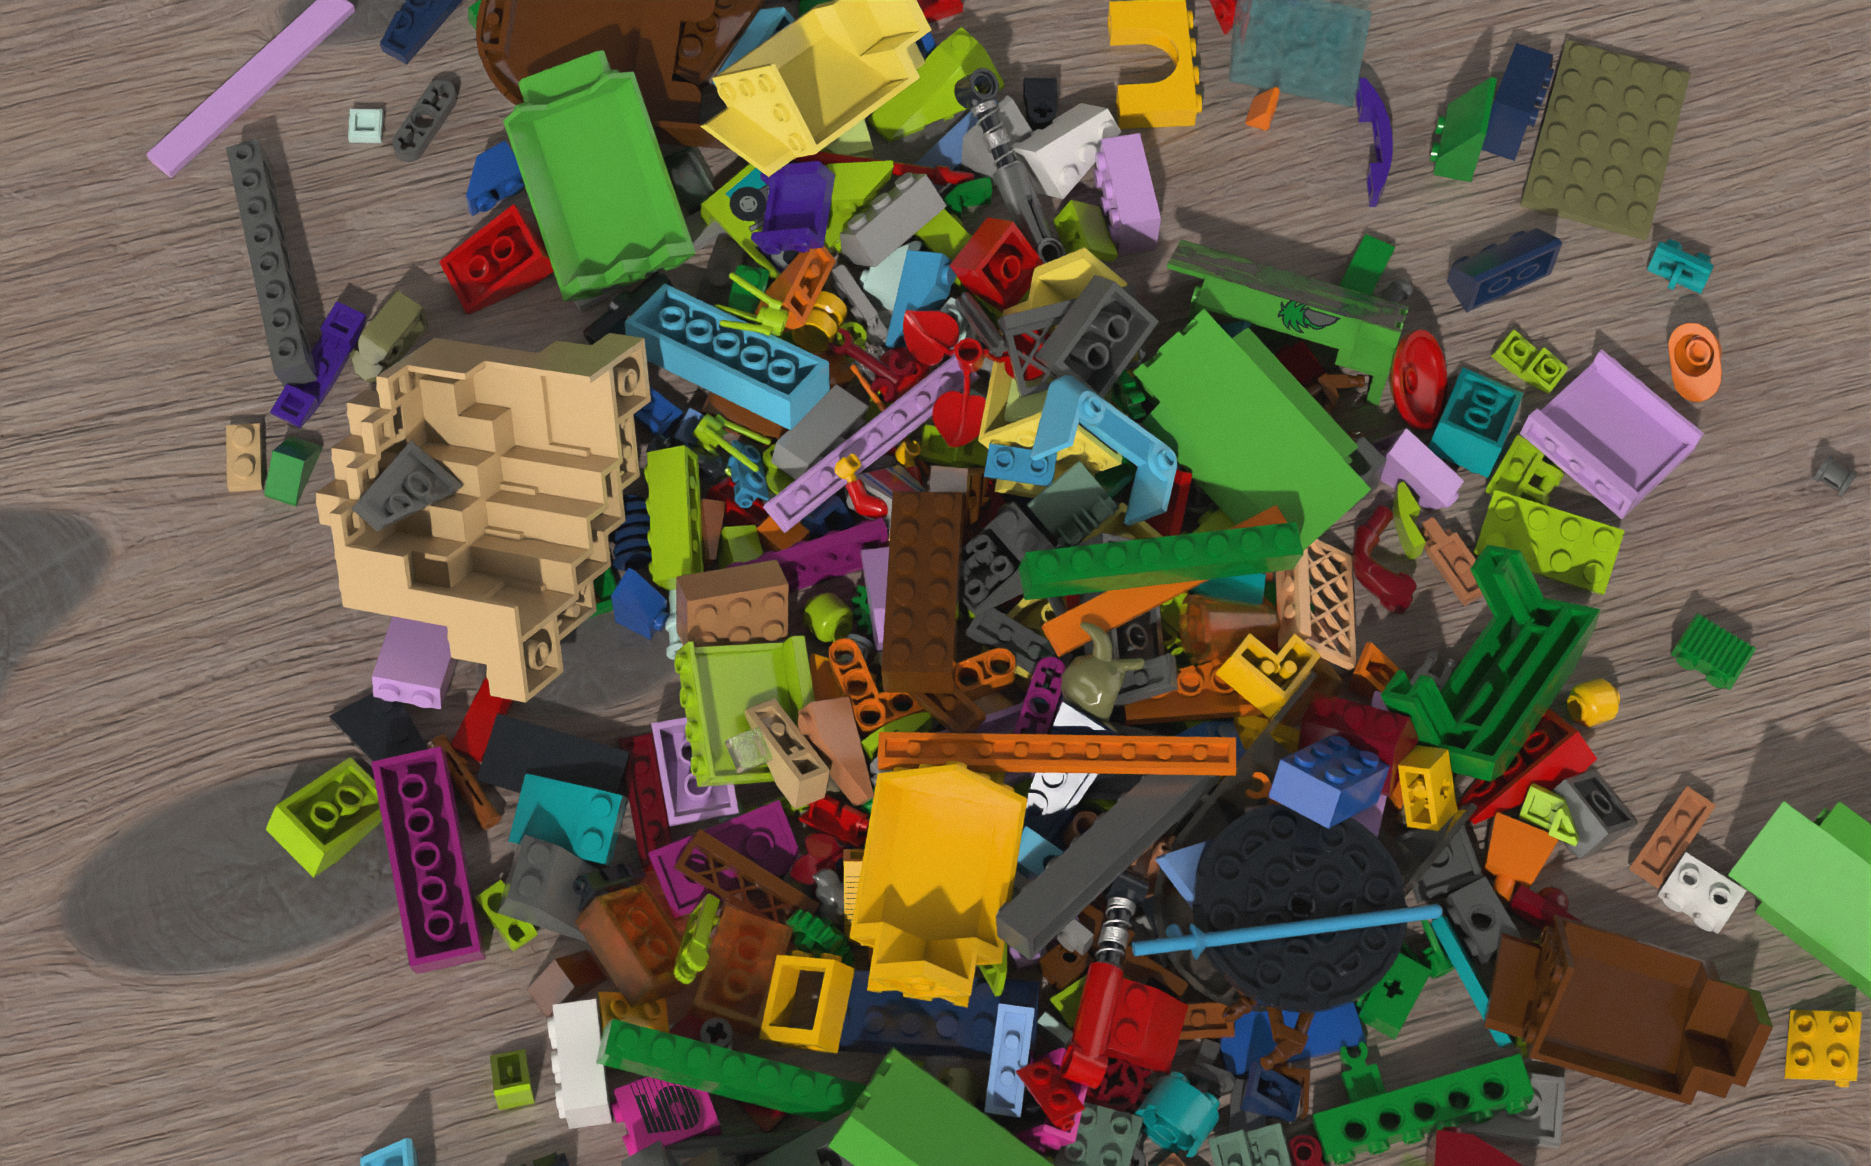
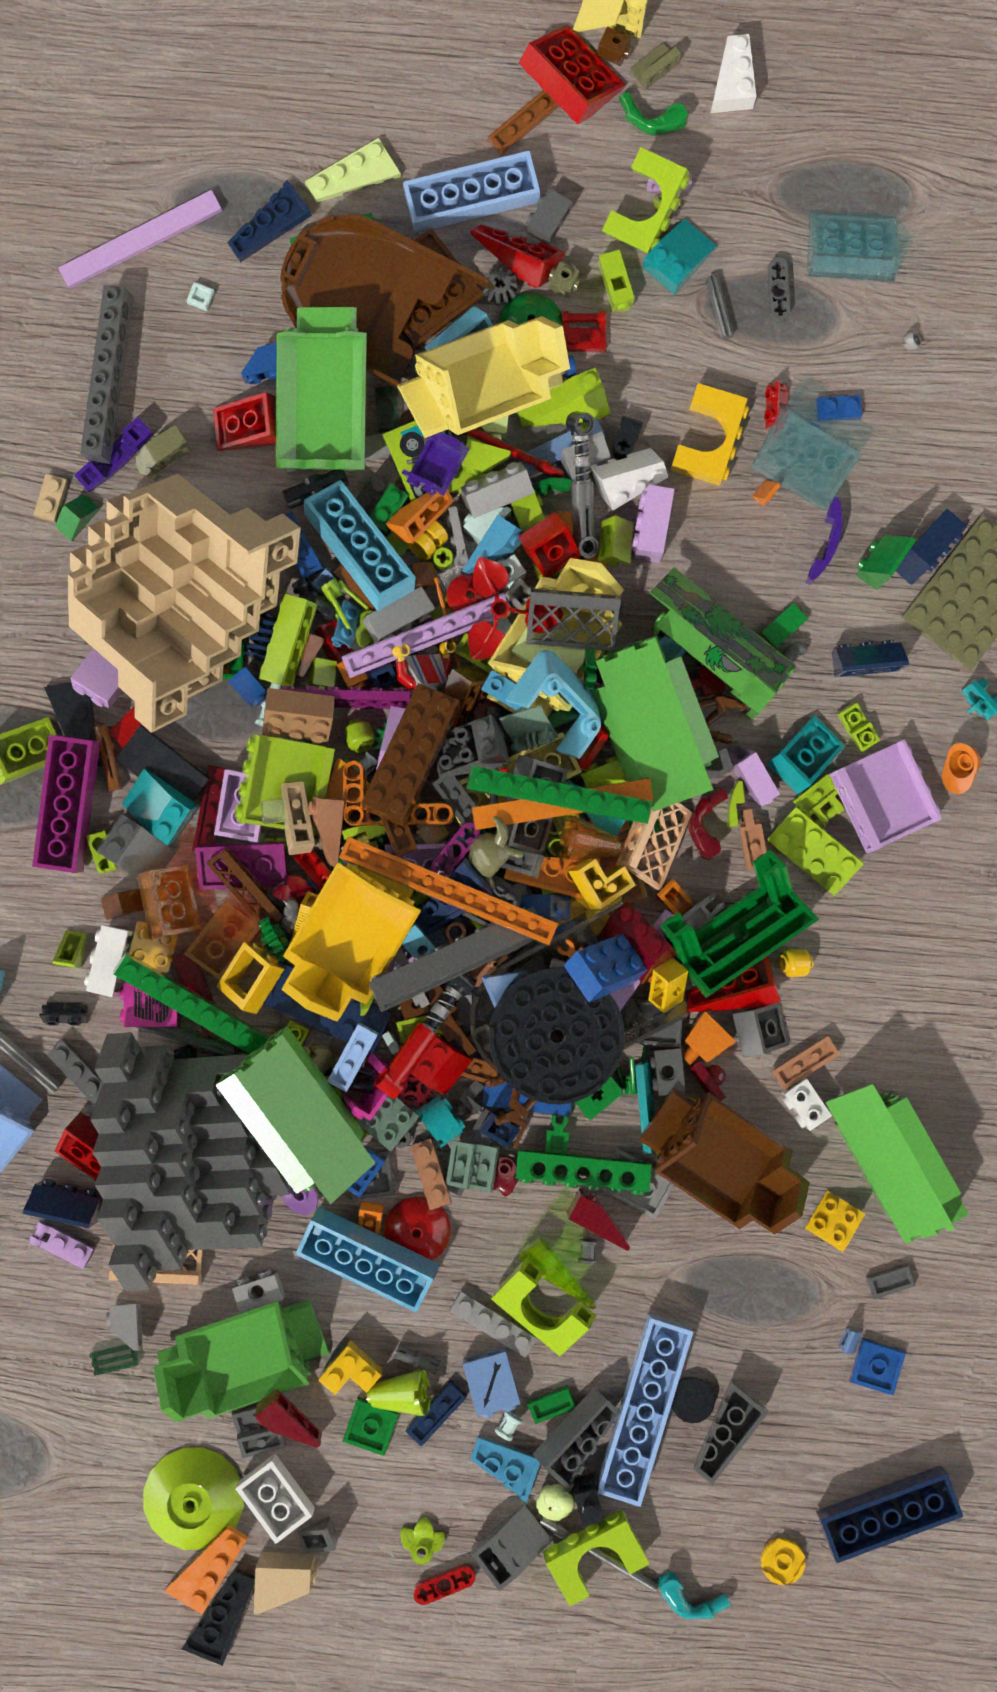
camera: 25 degrees right, 20 degrees up
dark grey wing [351,440,463,532] -> none
dark grey beam [392,79,457,163] -> none
black hinge [573,863,646,912] -> none
lime hinge [673,893,720,985] -> none
dark grey bush [700,1017,734,1050] -> none
lime plant [714,272,789,336] -> none
dark red bar [828,328,916,404] -> none
dark grey axle [955,292,1009,357] -> none
red hinge [1016,1057,1085,1131] -> none
dark grey brick [1035,275,1159,398] -> none
dark azure piece [1132,904,1443,960] -> none
red dish [1389,330,1448,430] -> none
lime slope [1518,783,1580,847] -> none
green brick [1671,613,1756,690] -> none

